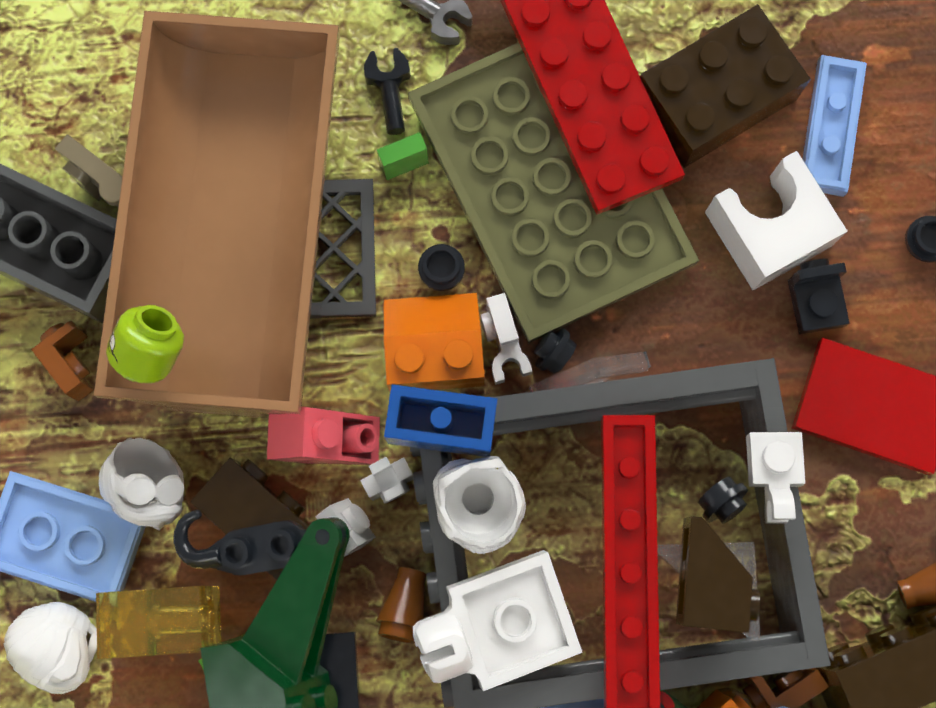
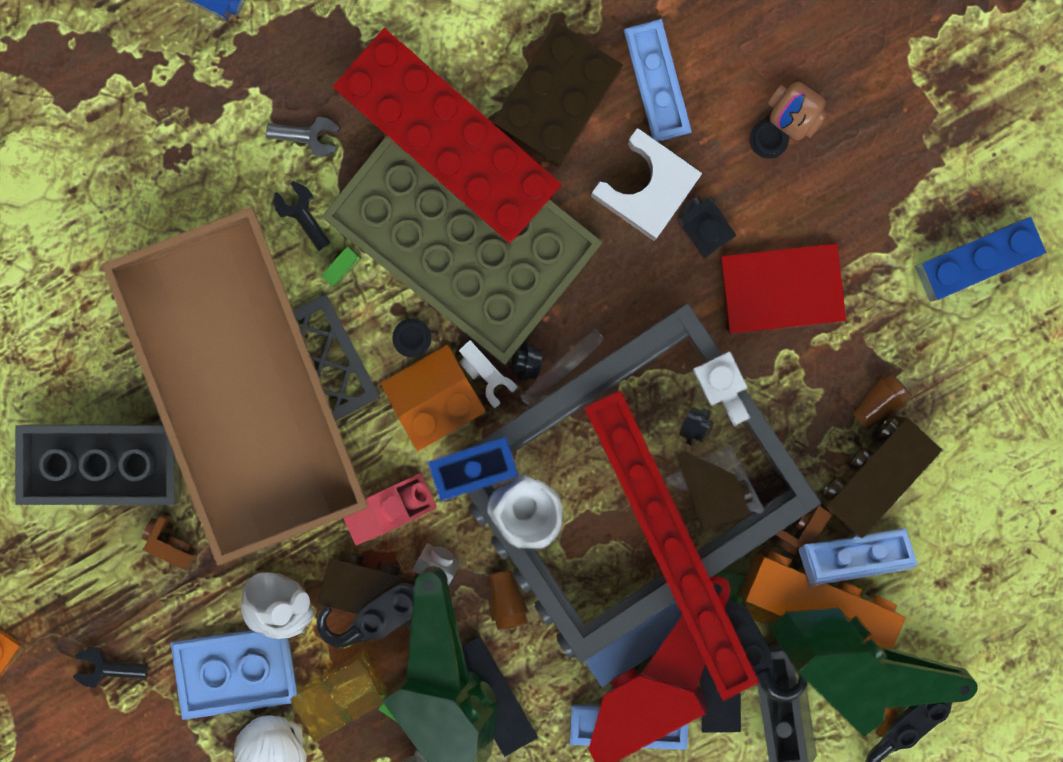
camera: 25 degrees left, 10 degrees up
dark tan plate [55,134,122,207] -> none
lime head [106,305,184,383] -> none
white plate [360,457,414,504] -> none
white plate [413,550,583,691] -> none

